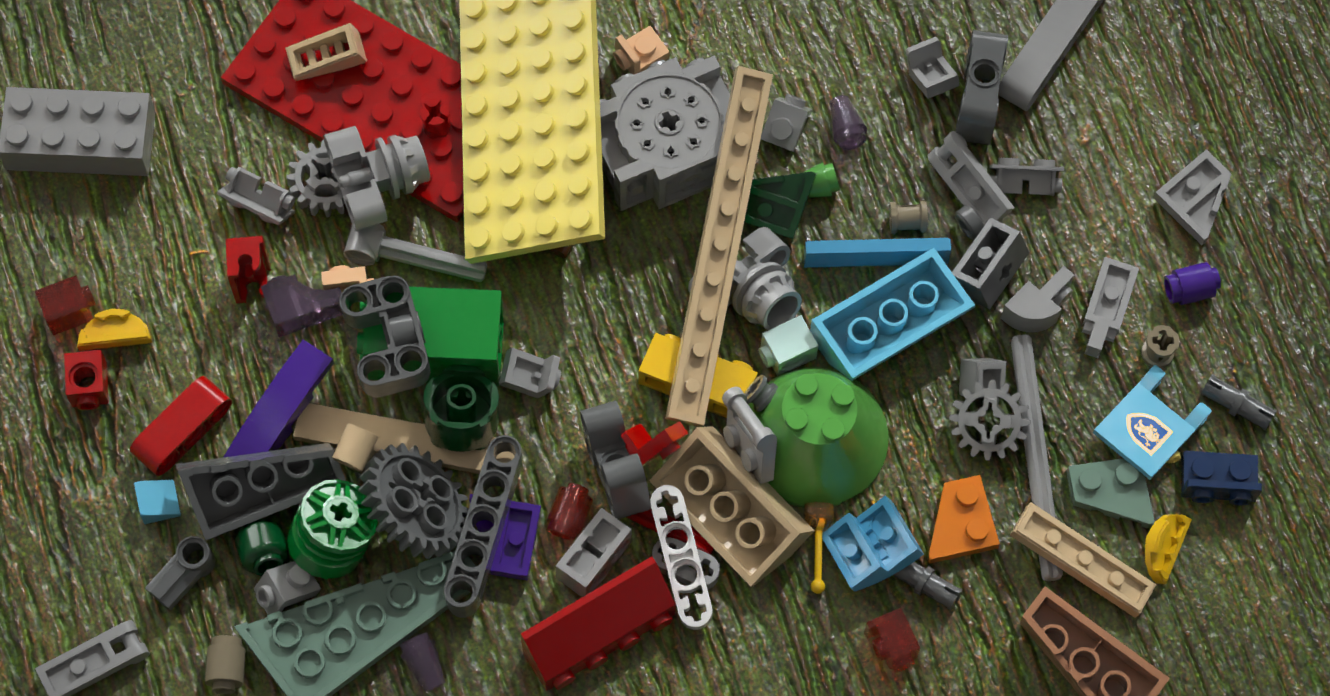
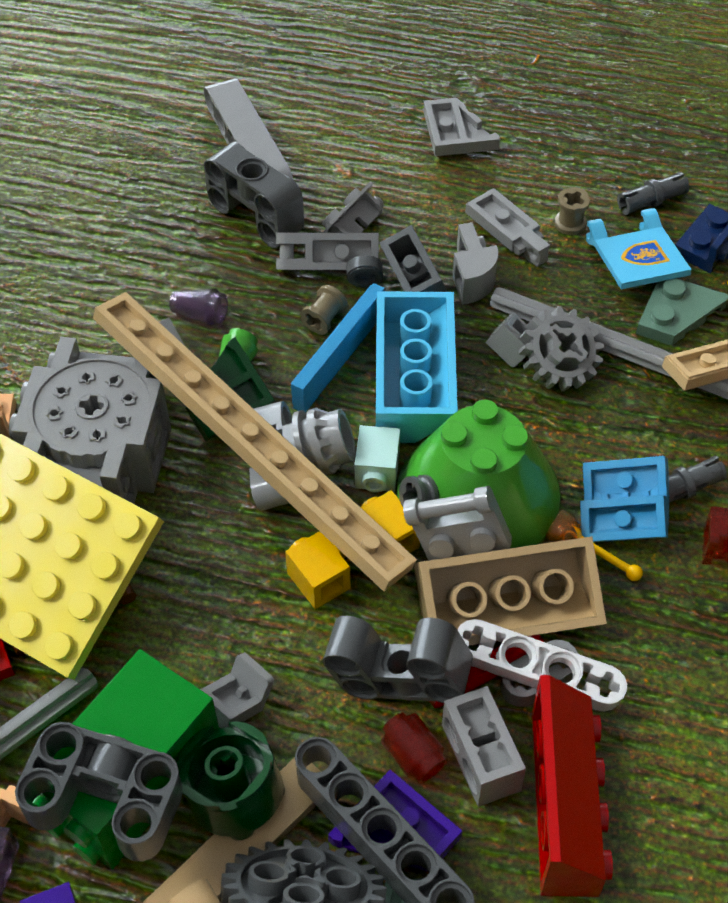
camera: 55 degrees left, 15 degrees down
red bracket [621,421,688,465] -> none
light grey bracket [906,37,959,99] -> none
orange wing [928,475,1000,564] -> none
dark purple brick [1164,262,1221,305] -> none

